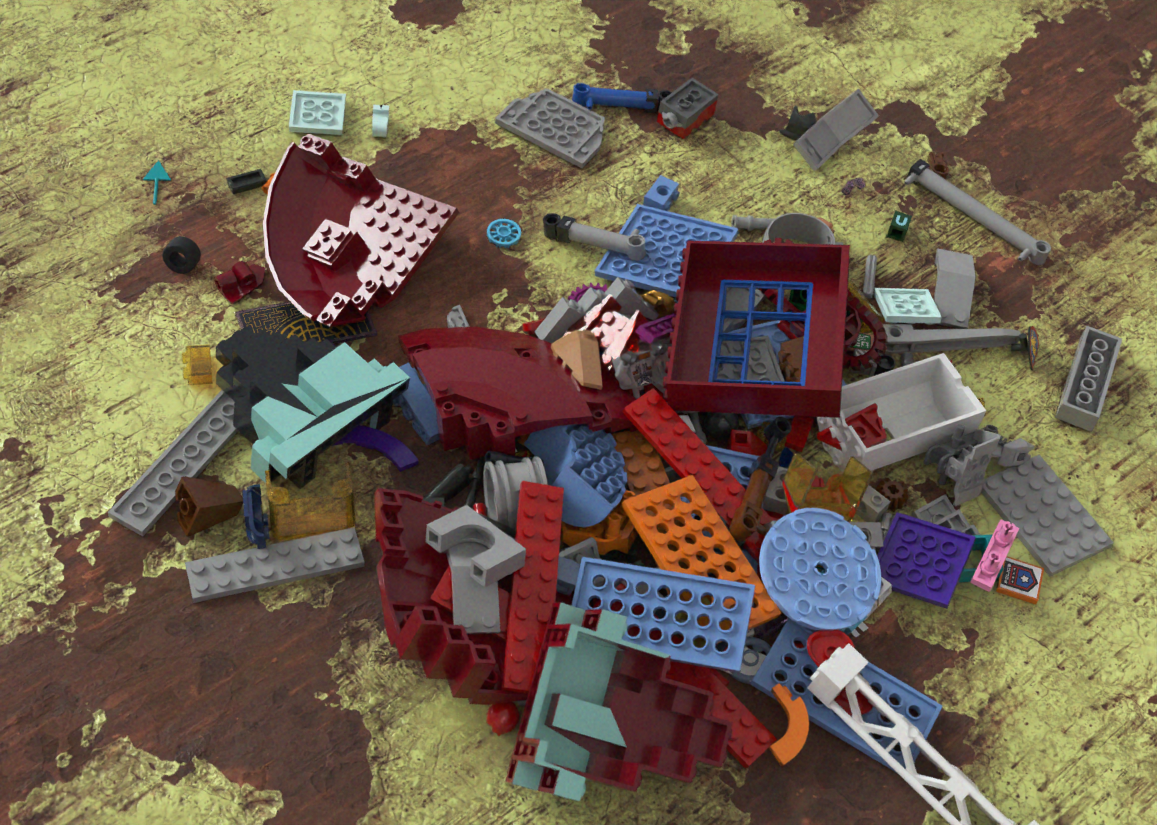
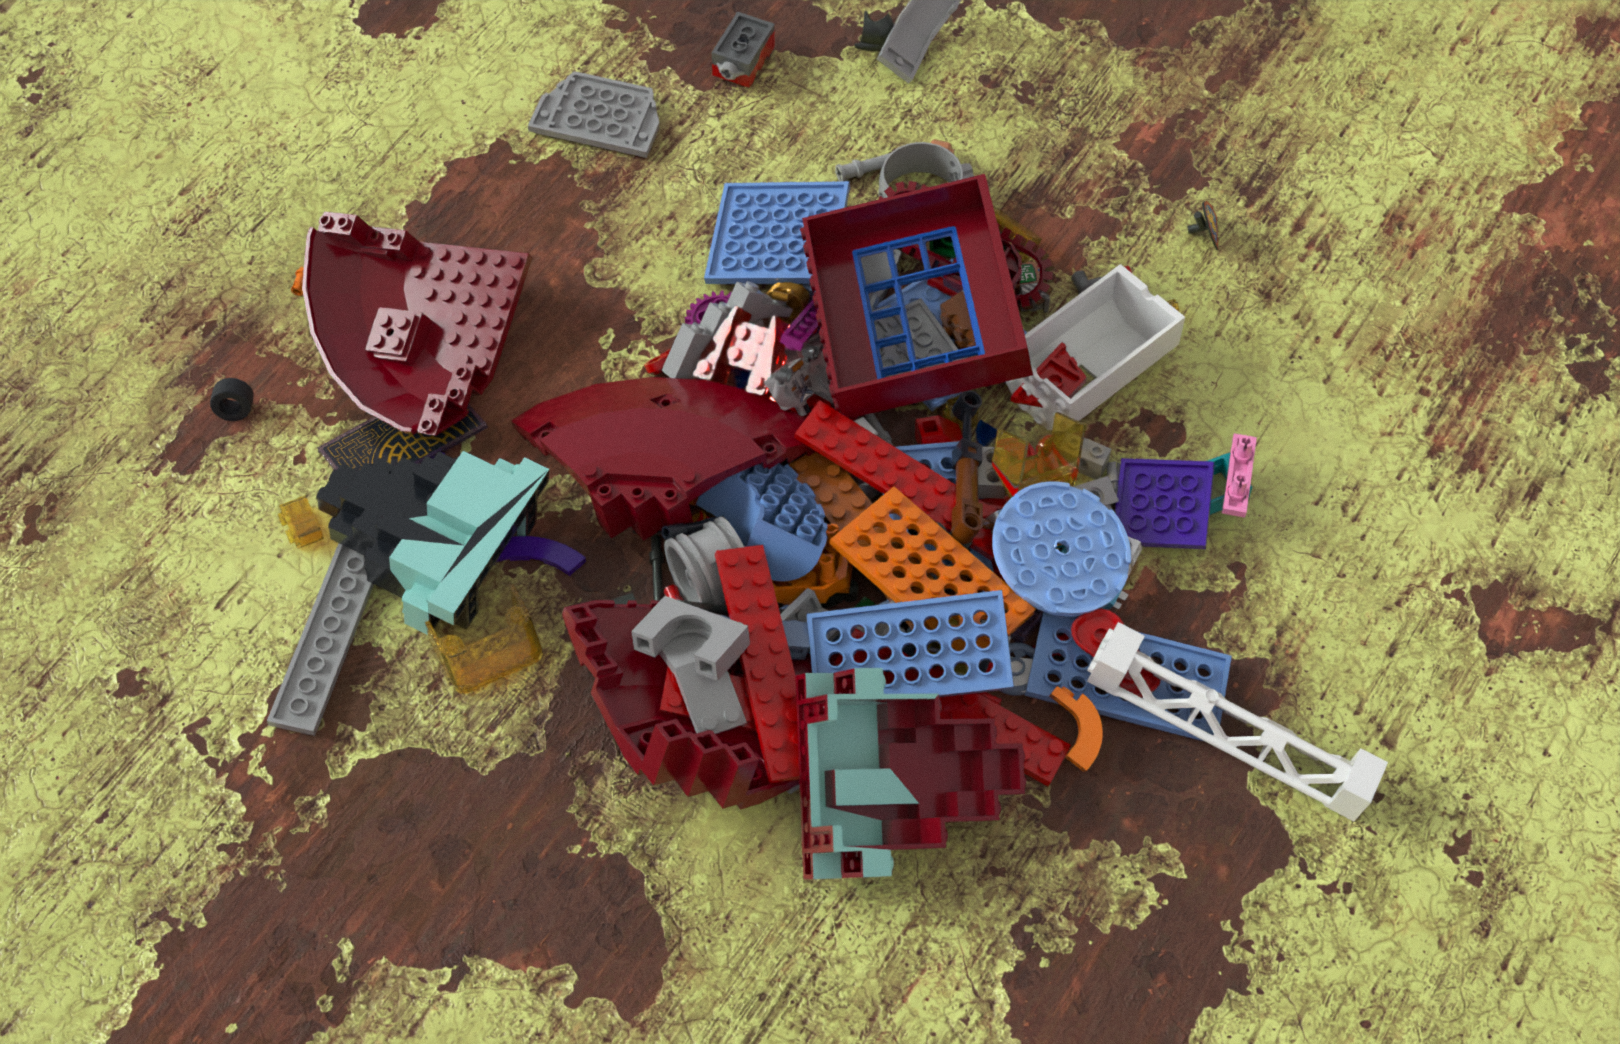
camera: 10 degrees left, 5 degrees up
teal piece [143,160,171,205] -> none
reddish brown slope [175,476,243,537] -> none
light grey plate [185,527,364,603] -> none
dark red panel [214,261,266,304] -> none
pearl dark grey tile [226,169,267,195] -> none
dark blue plate [243,484,270,549] -> none
light aqua plate [289,90,346,135] -> none
light aqua leg [372,105,389,137] -> none
medium blue wedge [393,363,439,445] -> none
pearl dark grey piece [424,464,473,503] -> none
light grey tile [447,305,470,328] -> none
red hair [486,702,520,736] -> none
medium azure wheel [487,219,521,248] -> none
light grey piece [543,213,646,261] -> none
medium nougat wedge [551,330,602,389] -> none
blue piece [572,83,672,113] -> none
medium blue brick [643,175,680,211] -> none
pearl dark grey piece [704,412,739,440] -> none
red plate [783,416,814,452] -> none
arm [842,177,866,195] -> none
light grey axle [863,255,877,299] -> none
light grey piece [872,324,1020,354] -> none
light aqua plate [874,288,942,325] -> none
black wheel [874,354,896,376] -> none
reddish brown gear [875,478,908,513] -> none
dark green brick [886,211,912,242] -> none
light grey piece [904,159,1051,265] -> none
light grey slope [911,494,980,536] -> none
light grey piece [924,424,1035,506] -> none
reddish brown piece [927,152,949,179] -> none
light grey windscreen [934,248,976,329] -> none
light grey plate [981,455,1114,577] -> none
tile [996,556,1044,605] -> none
light grey brick [1055,326,1122,432] -> none

